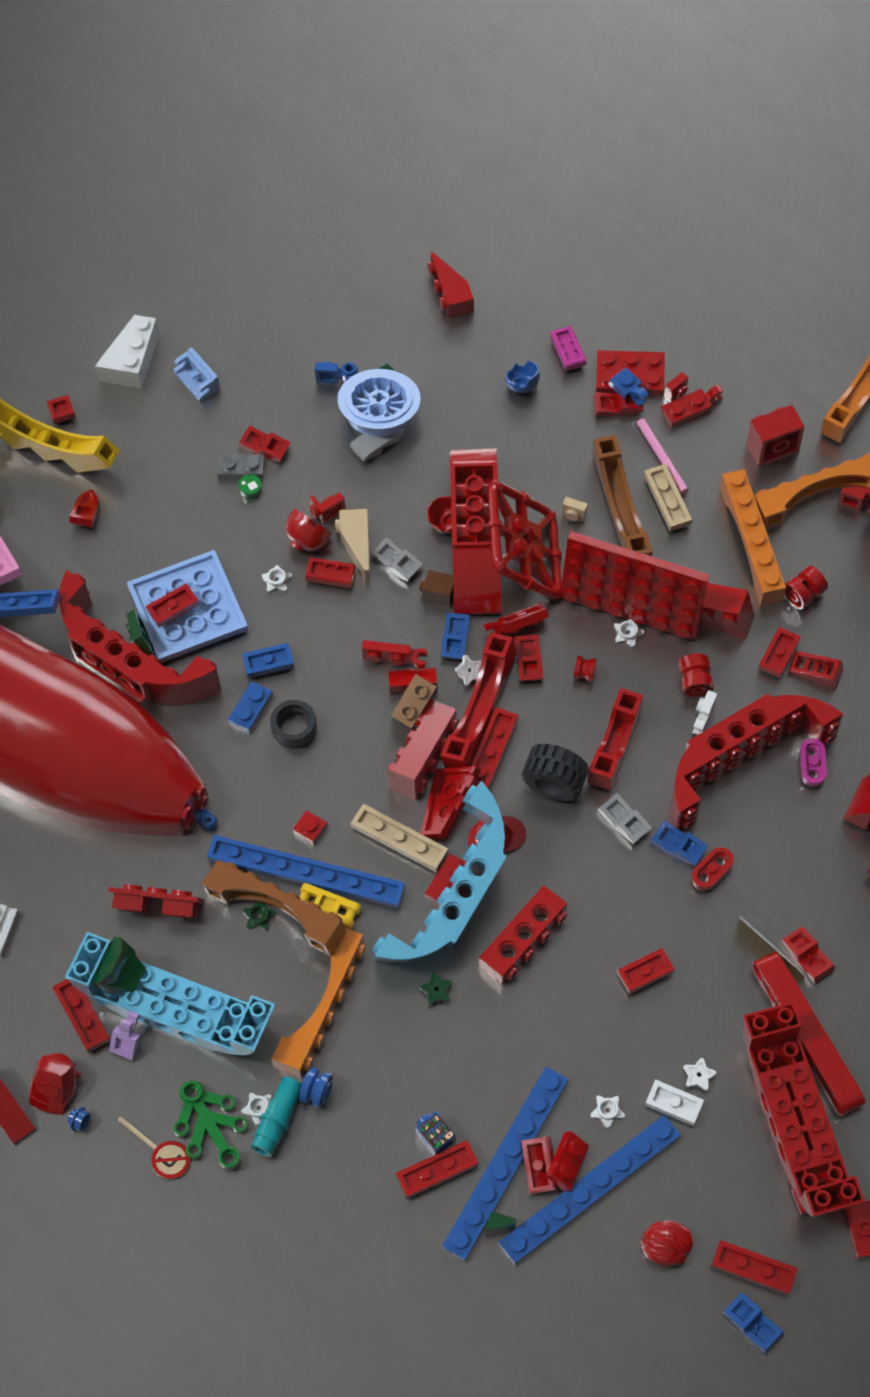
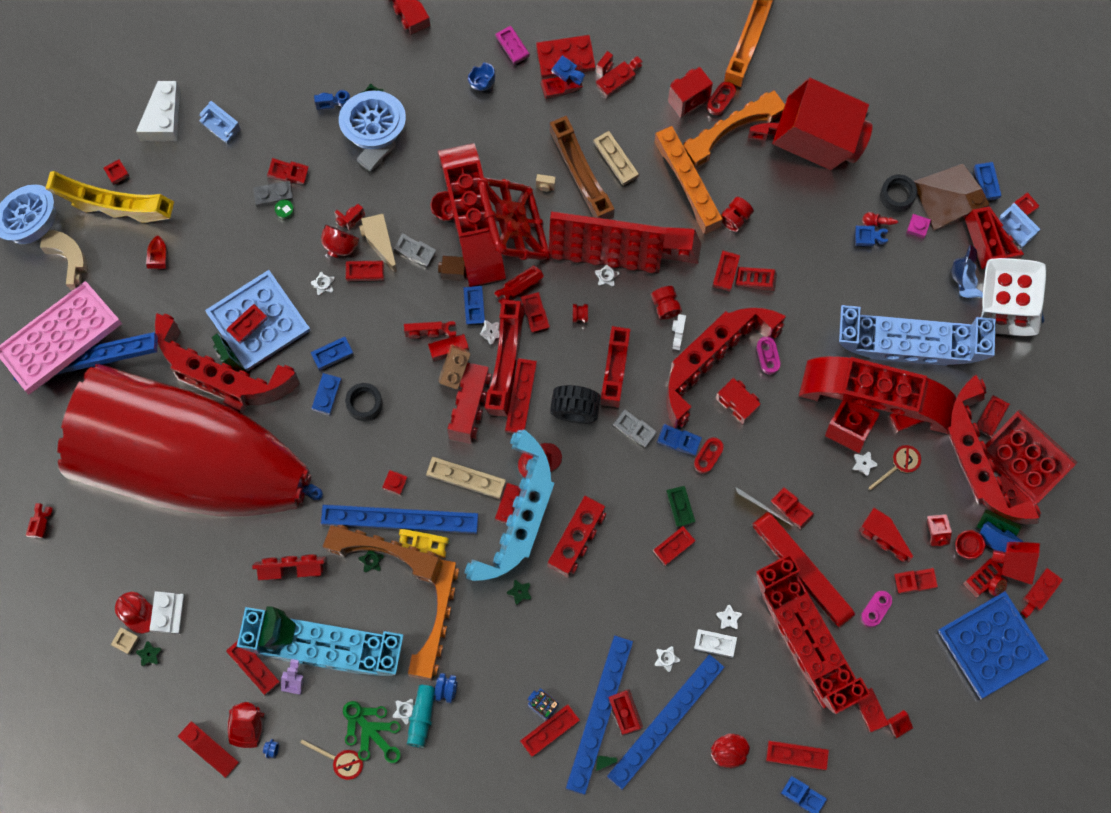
camera: 15 degrees left, 10 degrees up
red wing [420,766,481,839] -> none
red plate [546,1131,589,1191] -> none
bright pink bar [637,419,689,494] -> none
none -> dark green plate [666,485,696,529]
none -> red plate [707,82,736,115]
none -> red brick [716,378,761,424]

